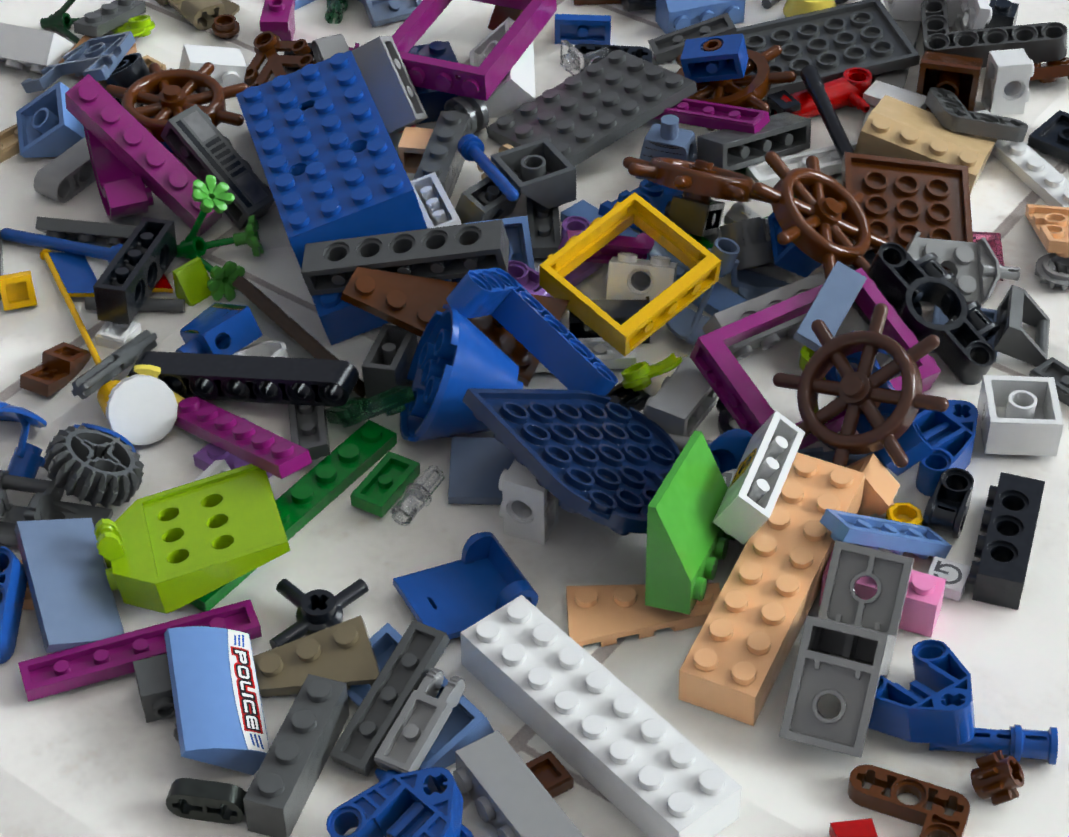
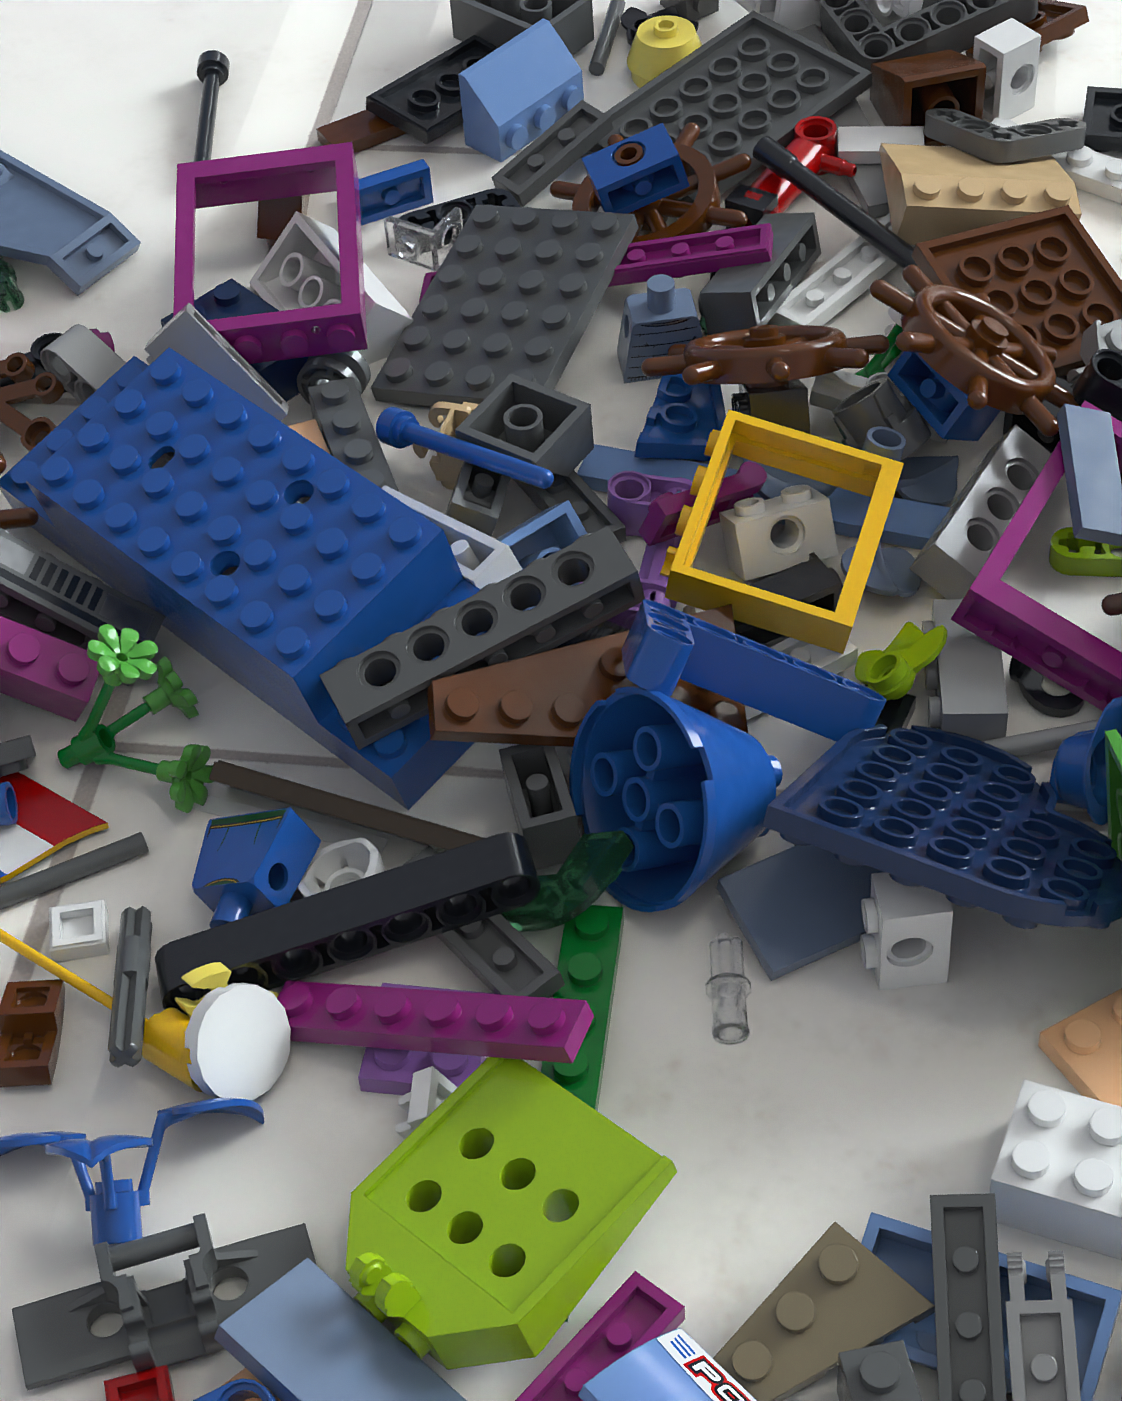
camera: 25 degrees left, 5 degrees up
dark grey gear [44,425,144,508] -> none
black brick [93,217,178,325] -> none
lime slope [172,257,211,306] -> none
black bar [269,579,369,649] -> none
green plate [350,451,420,518] -> none
blue door [393,532,538,639] -> none

